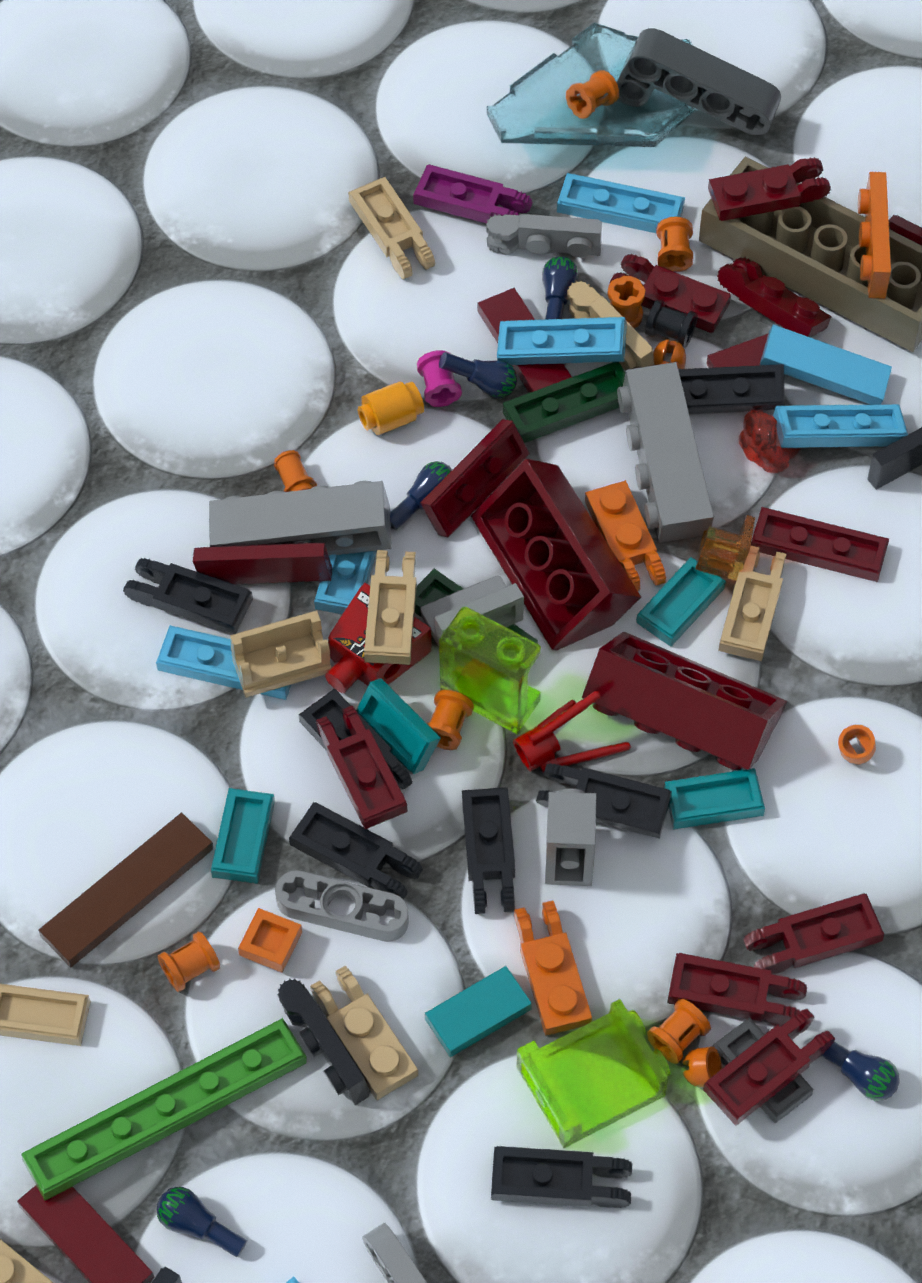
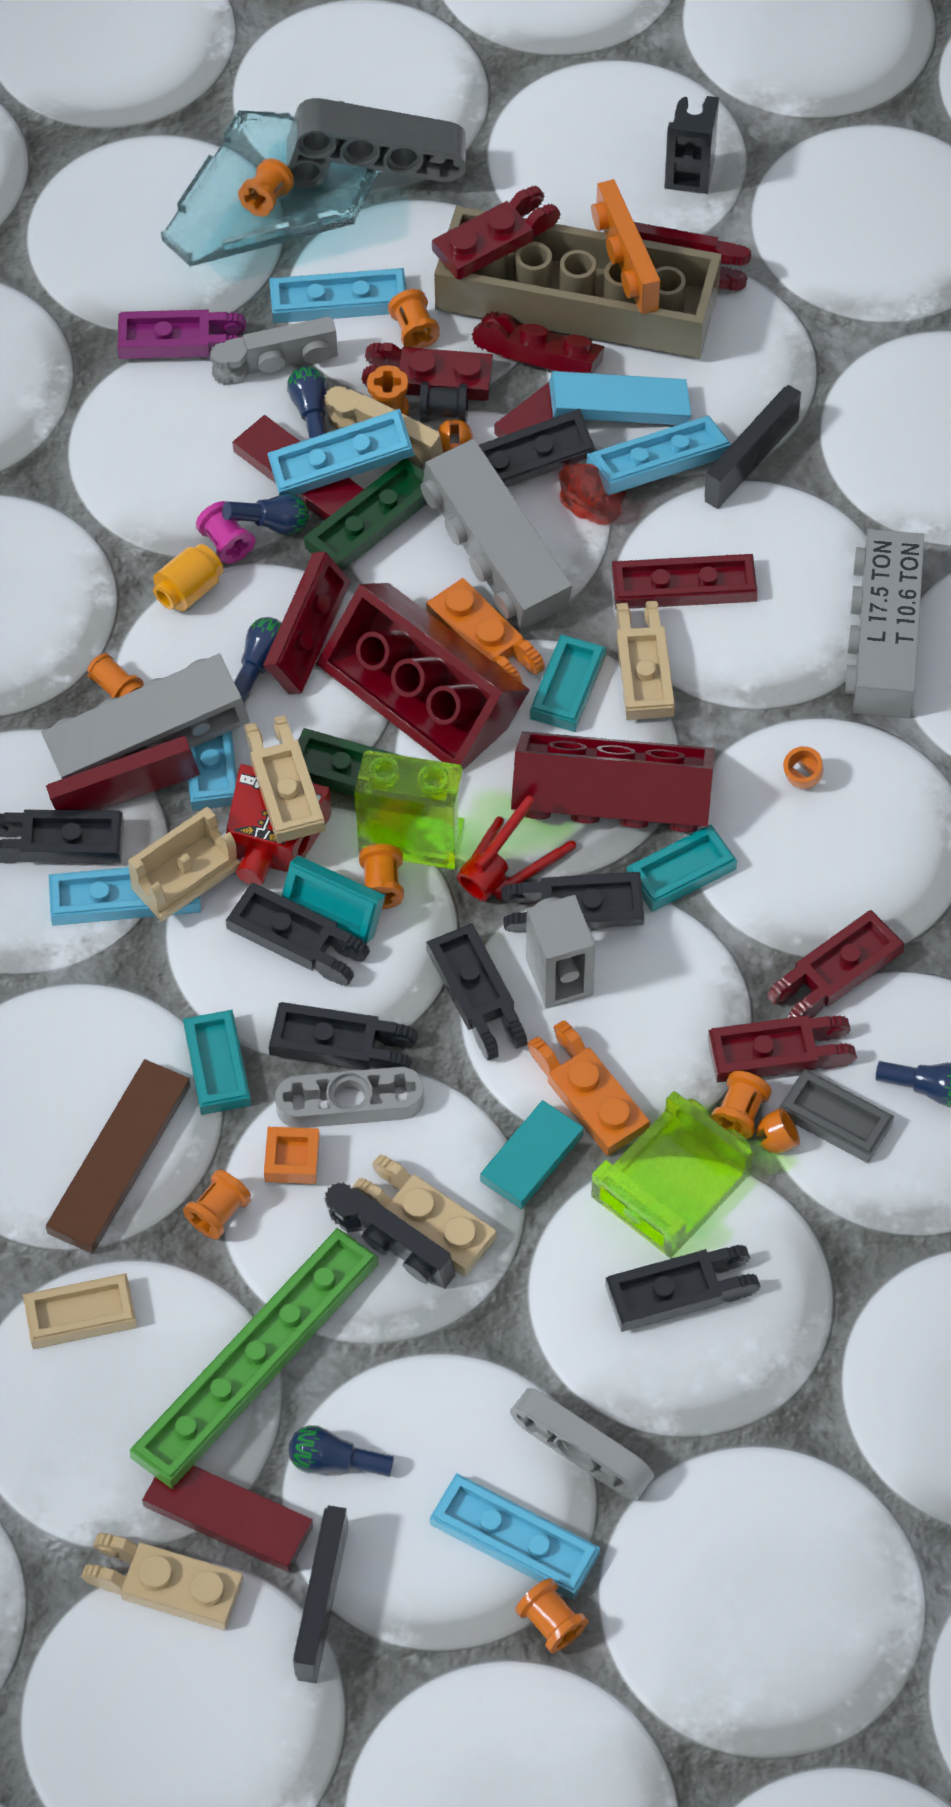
camera: 20 degrees left, 0 degrees up
dark red hinge [316,706,408,829] -> none
tan hinge [348,177,436,280] -> none
light grey panel [421,575,524,654] -> none
clear orange panel [695,515,755,581] -> none
dark red hinge [703,1008,835,1126] -> none

